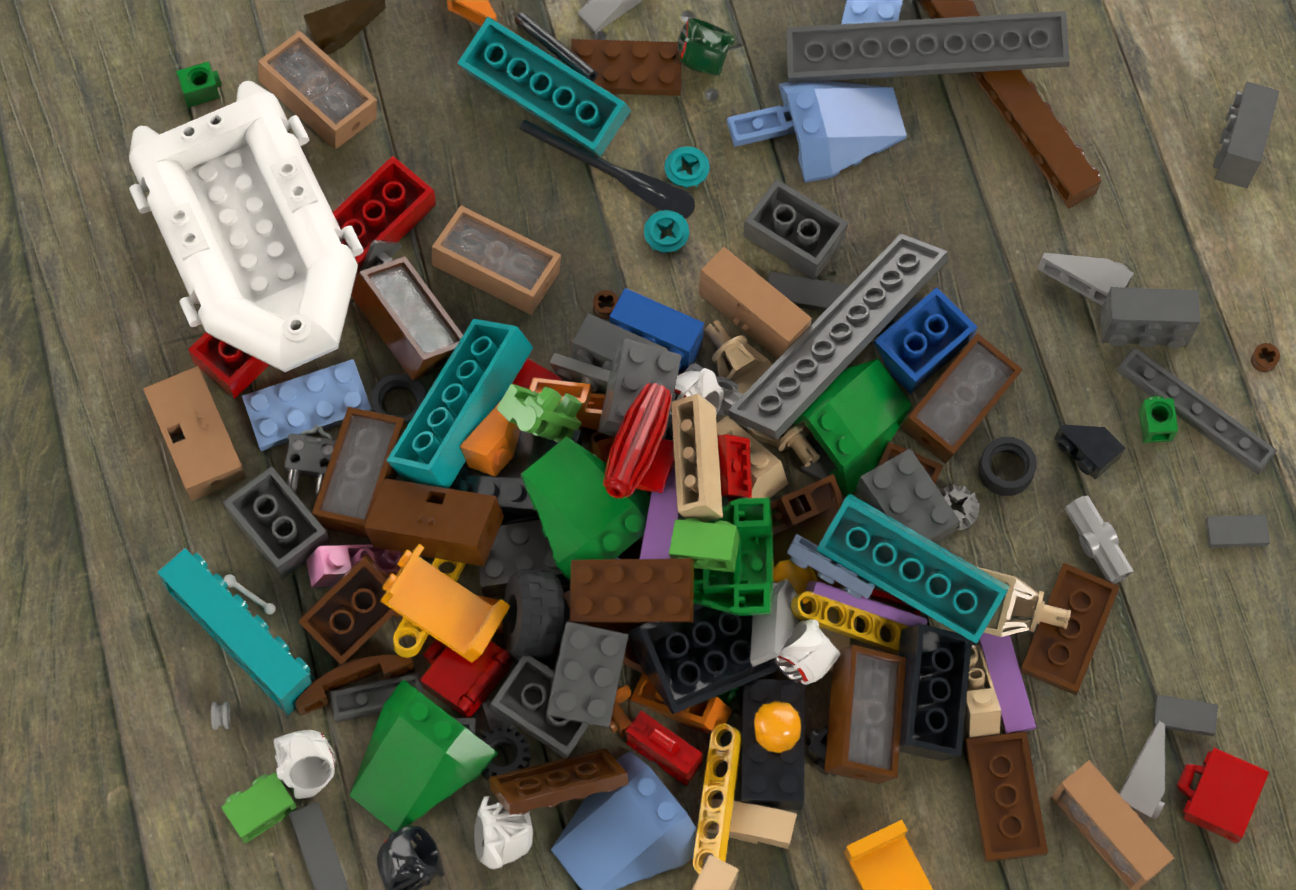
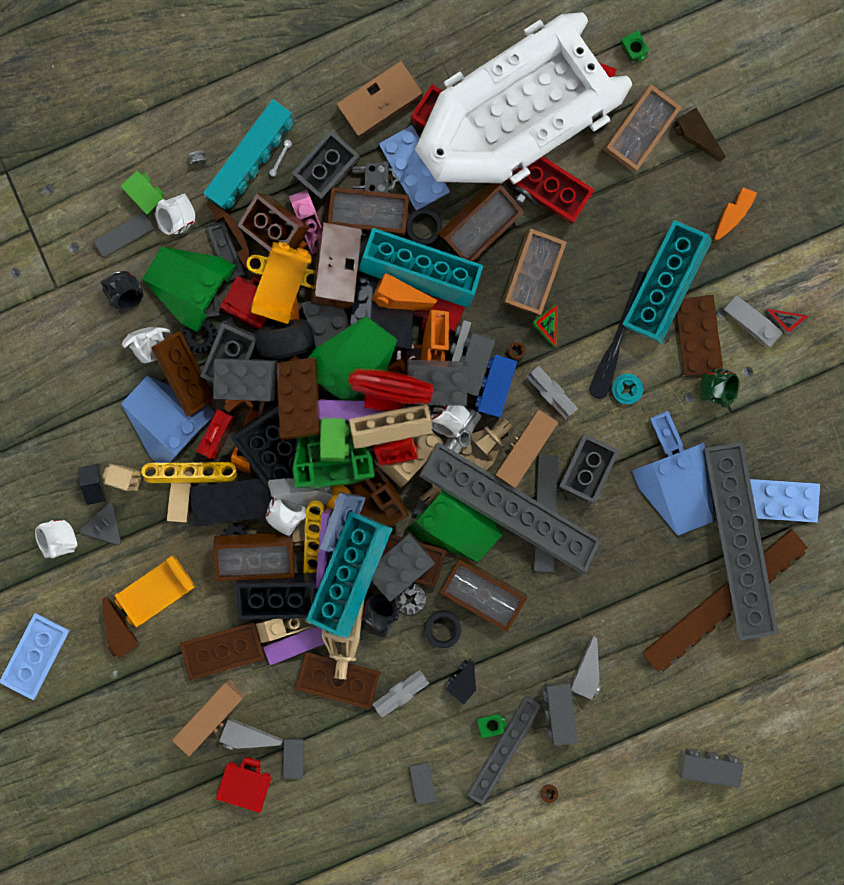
camera: 80 degrees right, 20 degrees up
bright green hips [496,384,582,442] -> none
black piece [515,12,598,82] -> none
teal gear [644,210,689,254] -> none
light orange hair [754,701,801,753] -> none
blue slope [874,287,978,394] -> none
none -> black piece [361,594,399,638]
none -> light grey piece [527,366,578,420]
none -> piece [533,304,558,347]

